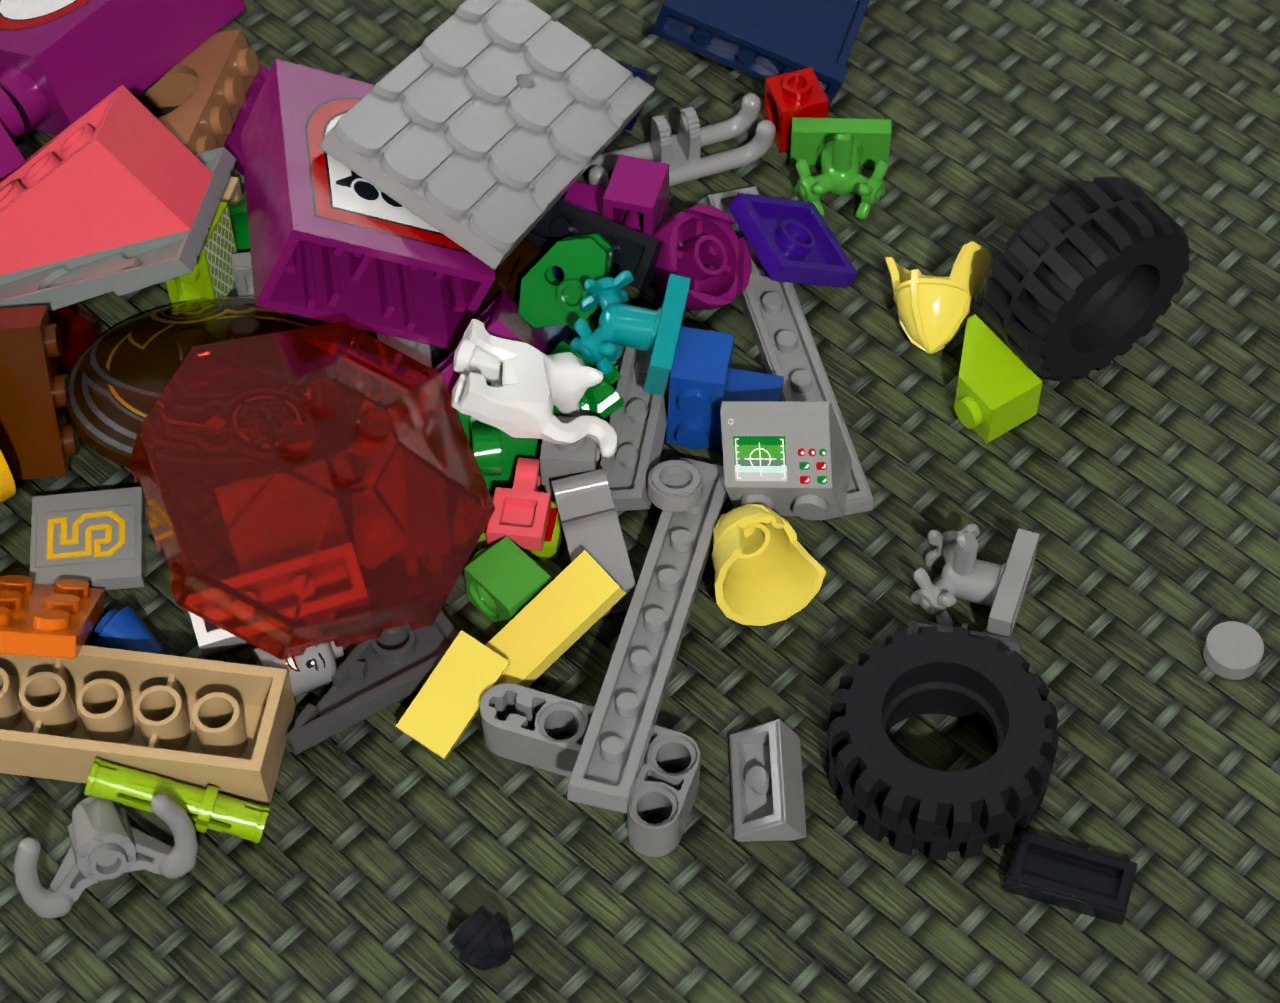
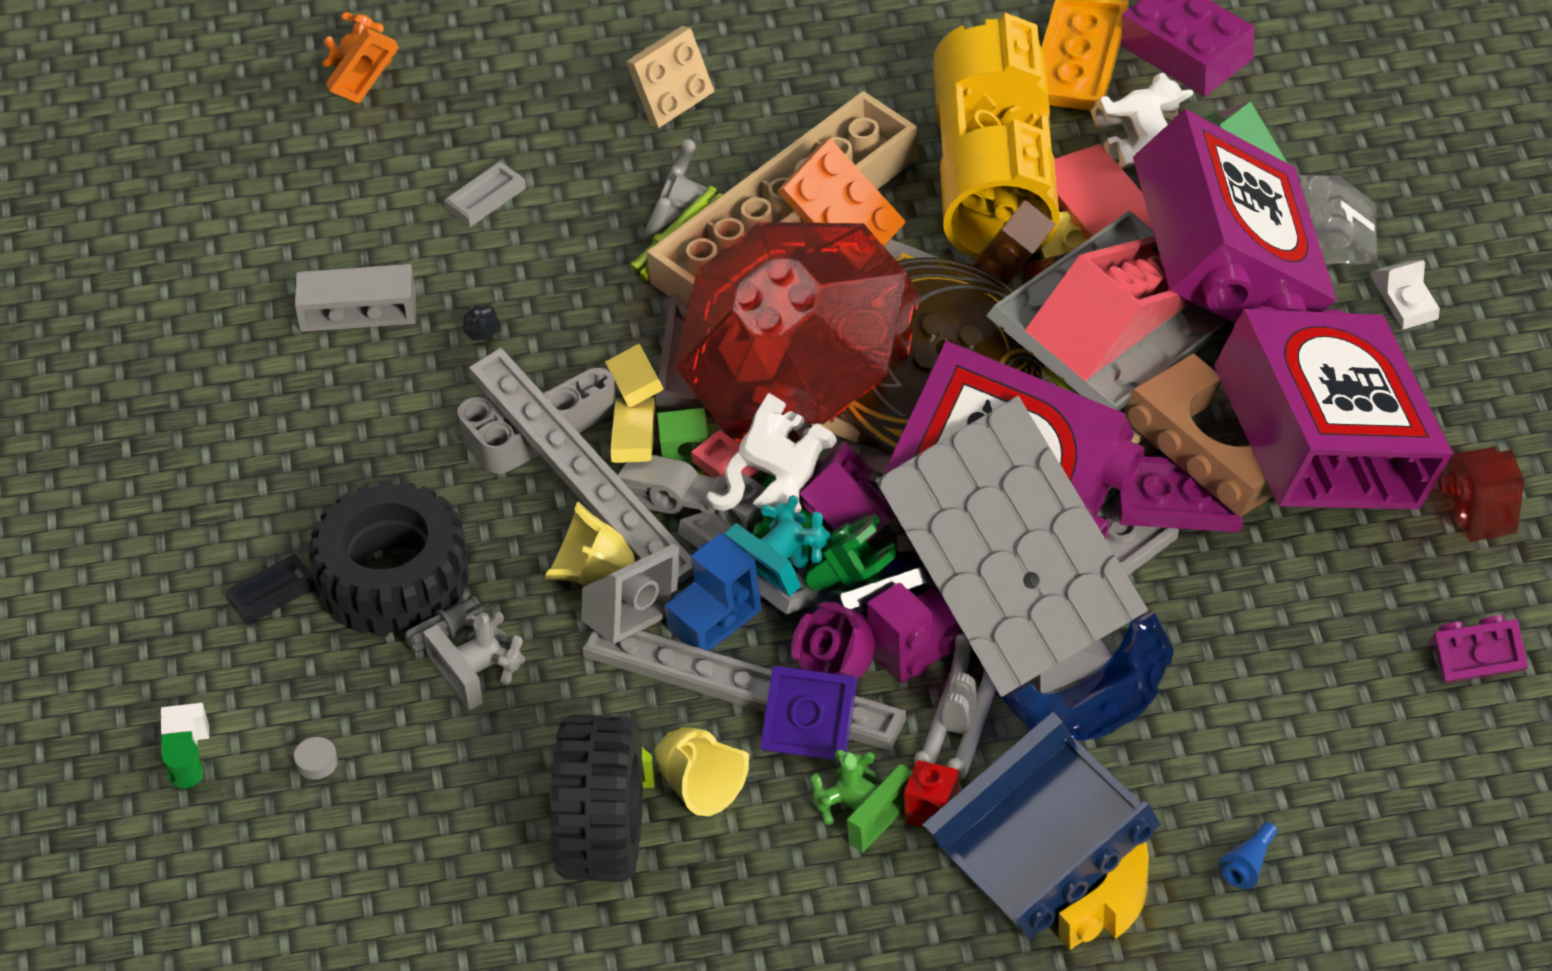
camera: 130 degrees right, 5 degrees down
light grey tile [647,460,704,512] -> none
light grey slope [729,718,807,842] -> none

